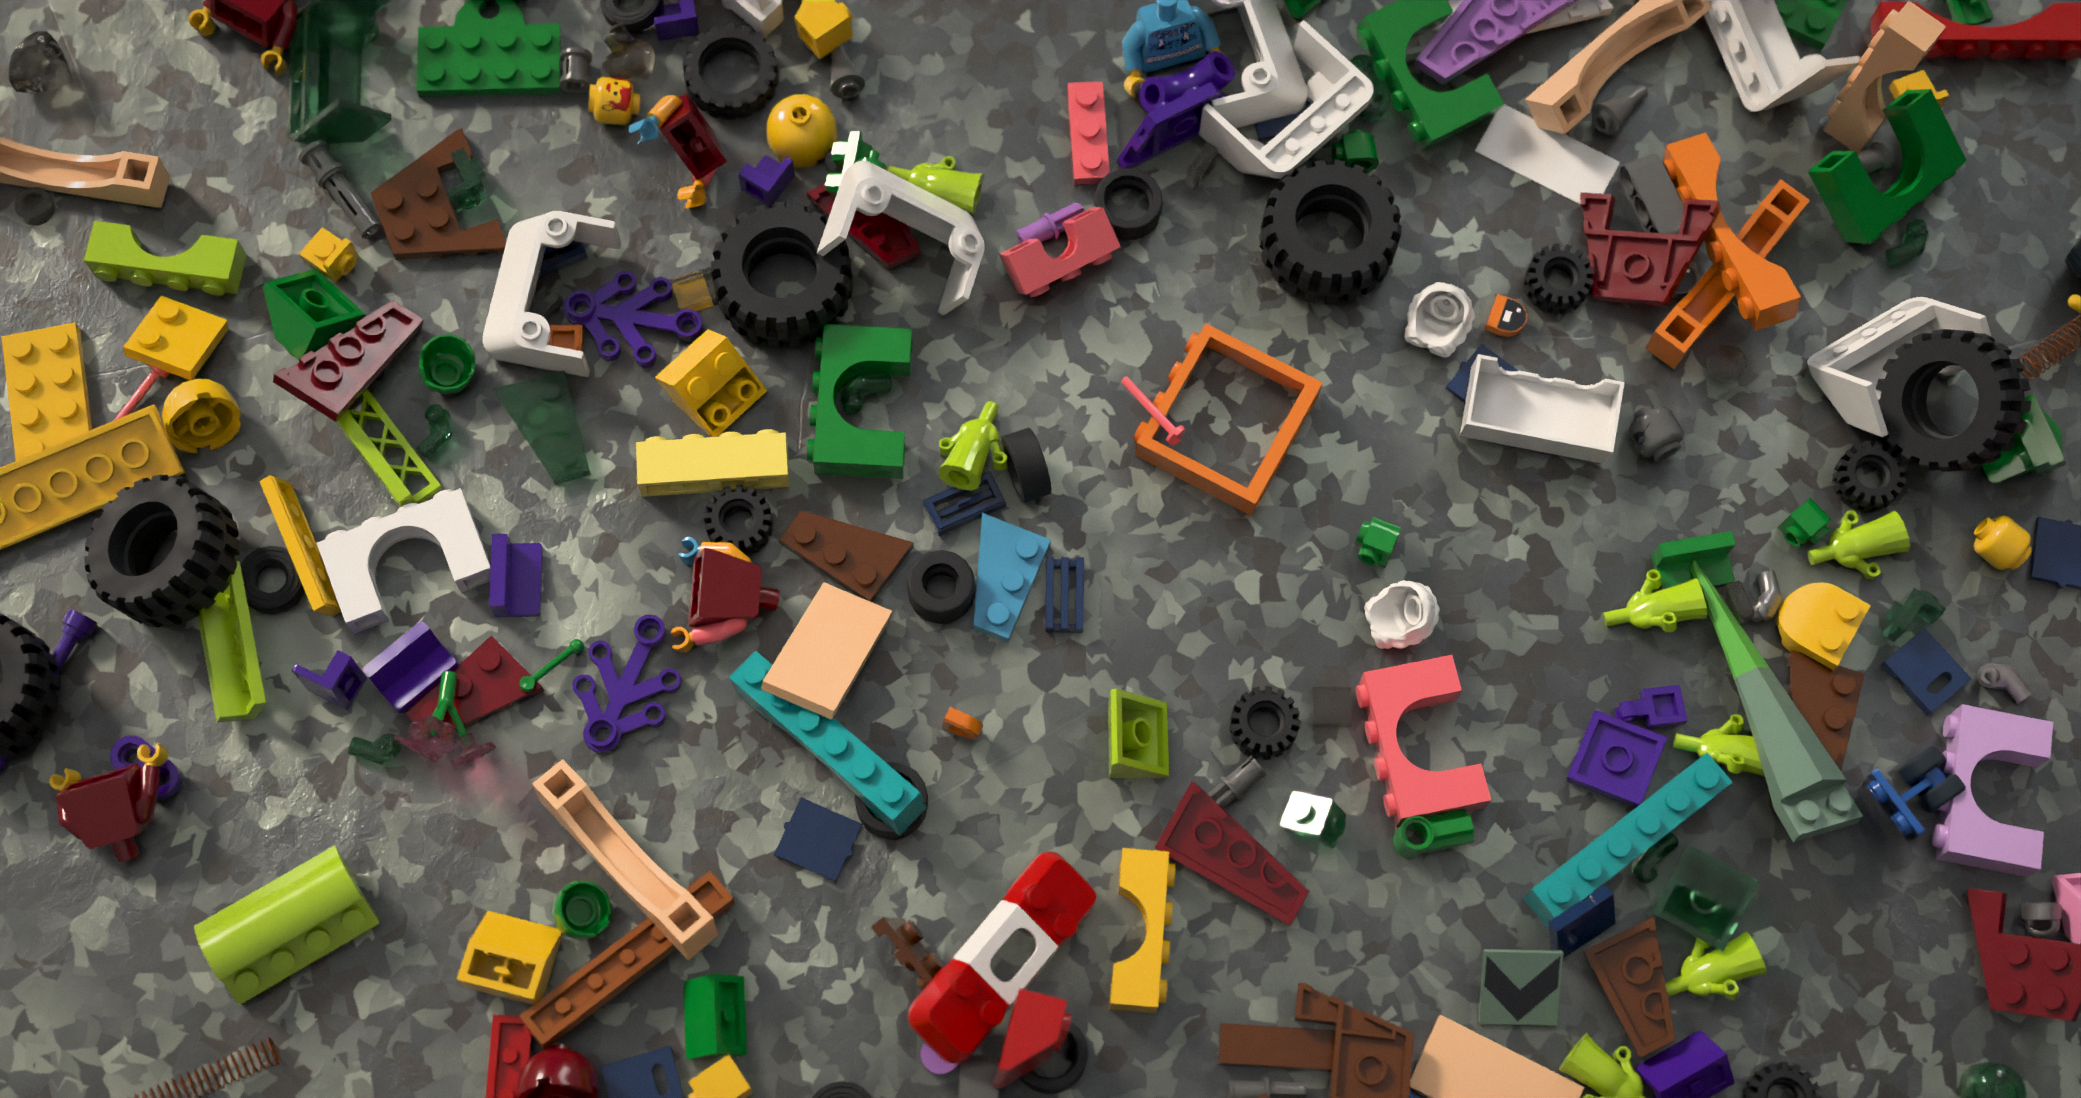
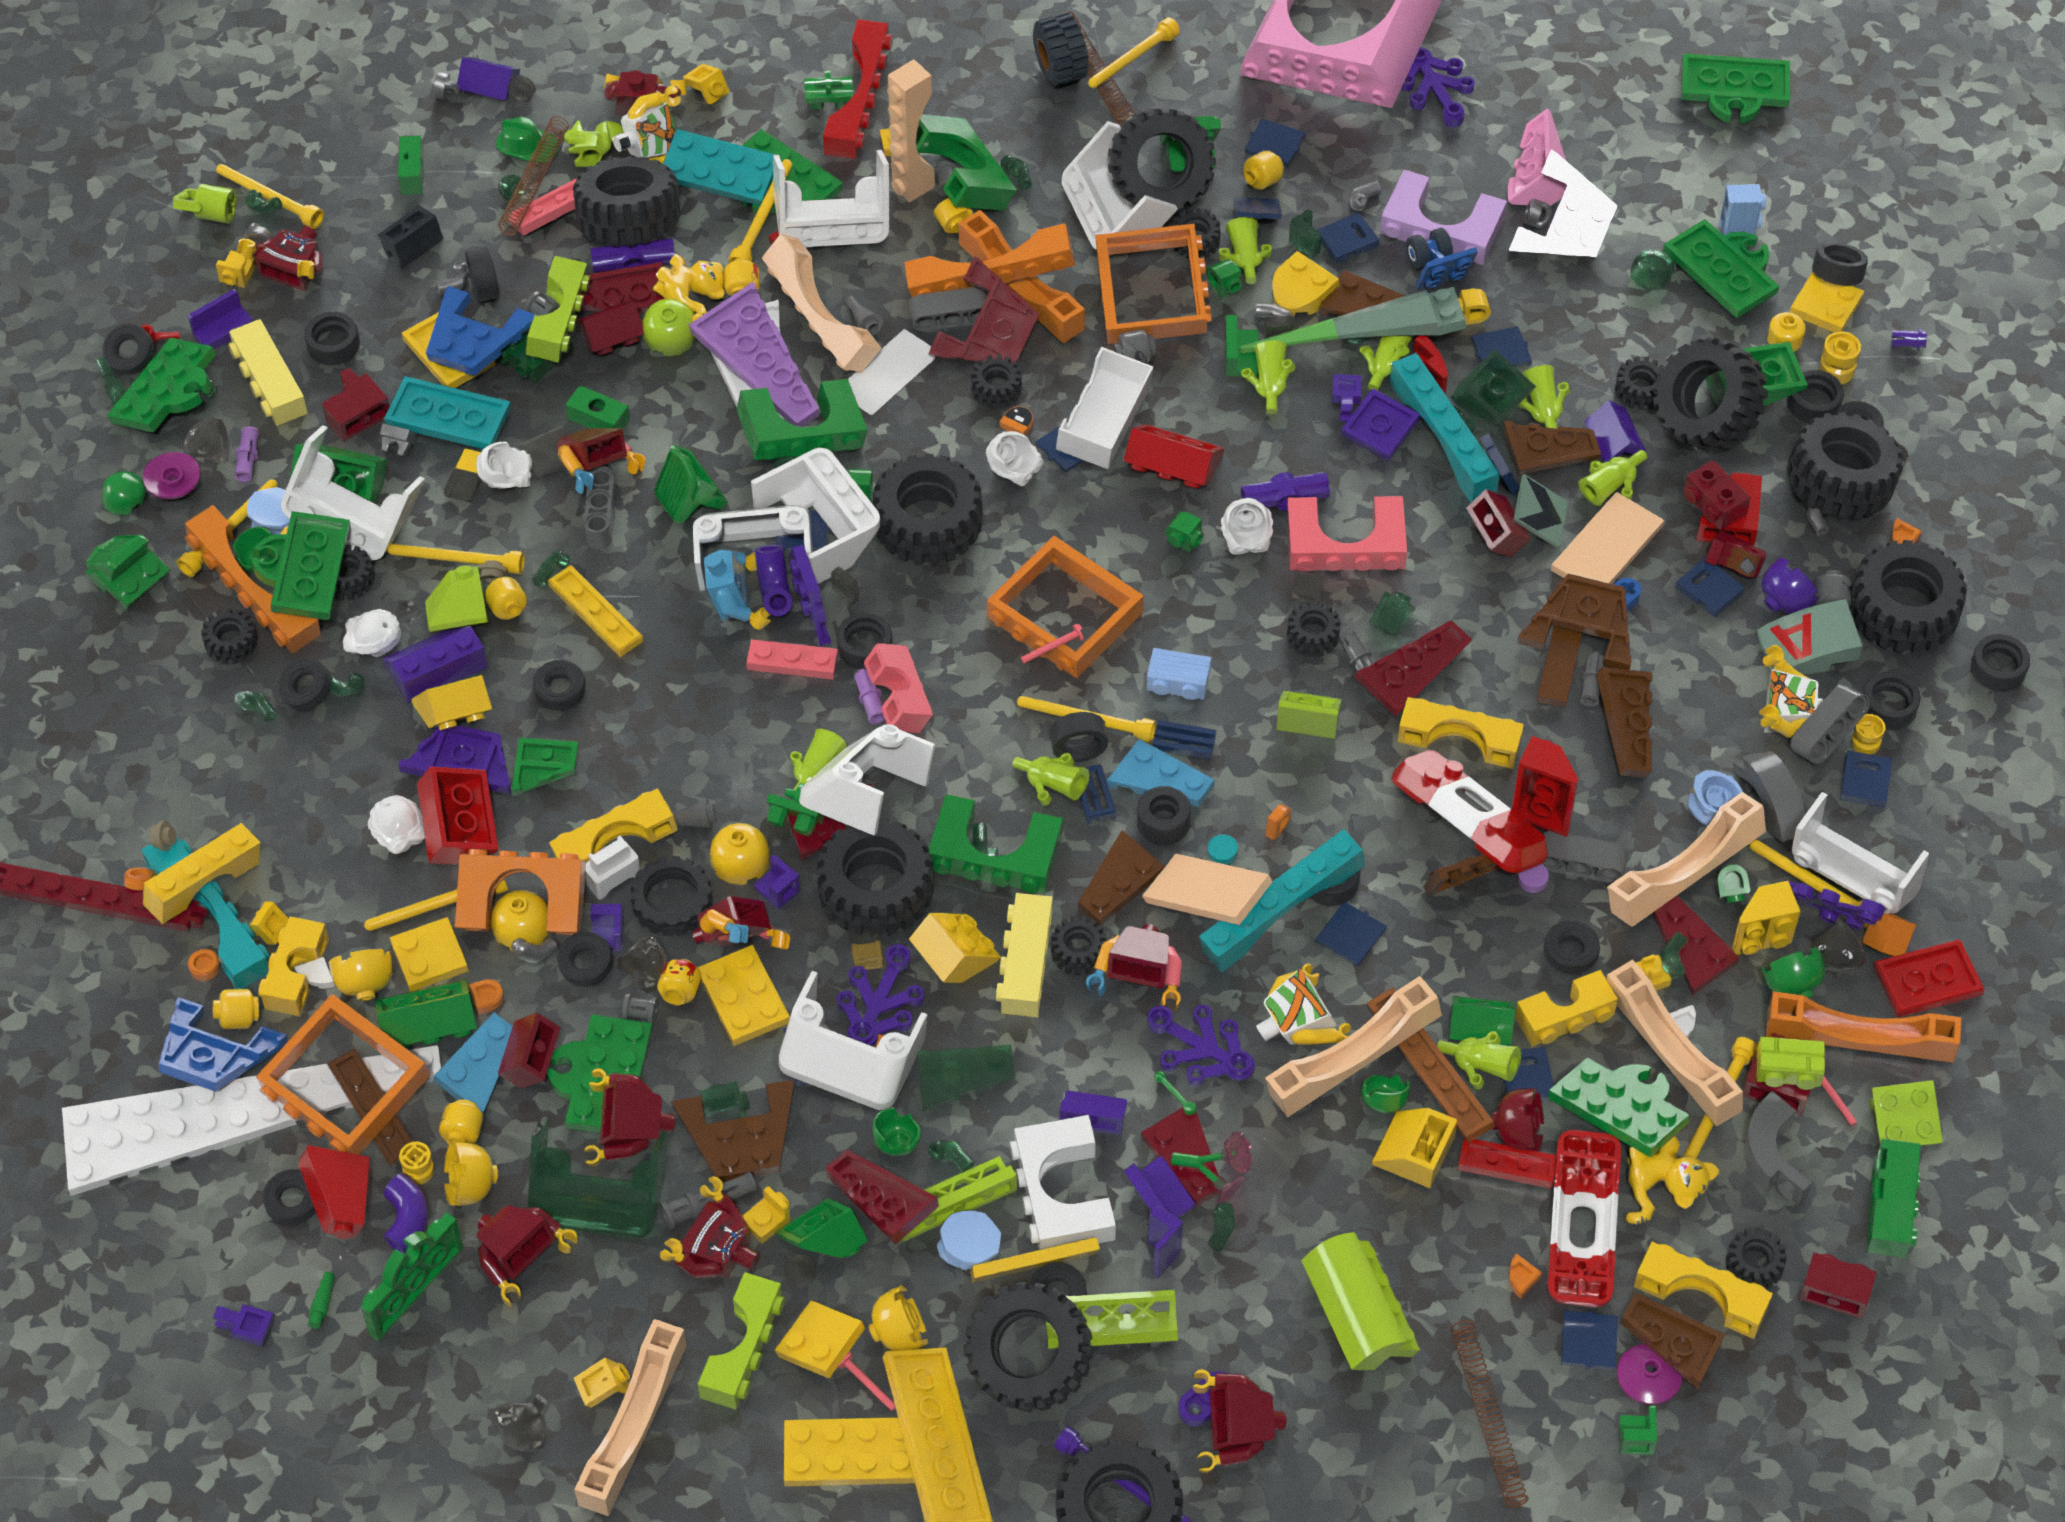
camera: 75 degrees left, 15 degrees down
green piece [1393,809,1474,858] -> none
none -> yellow bracket [574,1358,630,1408]
none -> dark red torso [584,1068,675,1167]
none -> dark red torso [660,1176,760,1279]
none -> yellow plate [697,945,790,1046]
none -> yellow plate [933,198,972,233]
none -> light blue hat [937,1211,1001,1270]
none -> yellow piece [1017,696,1156,743]
none -> orange window [1095,224,1212,344]
none -> red slope [1123,424,1225,488]
none -> light blue brick [1147,648,1211,700]
none -> teal tile [1208,834,1238,865]
none -> dark blue piece [1234,197,1282,219]
none -> dark purple piece [1240,472,1330,511]
none -> torso [1256,963,1352,1045]
none -> red slope [1413,335,1448,394]
none -> lime piece [1437,1031,1521,1090]
none -> yellow plate [1458,288,1491,325]
none -> dark red brick [1466,489,1531,557]
none -> dark blue piece [1471,326,1532,373]

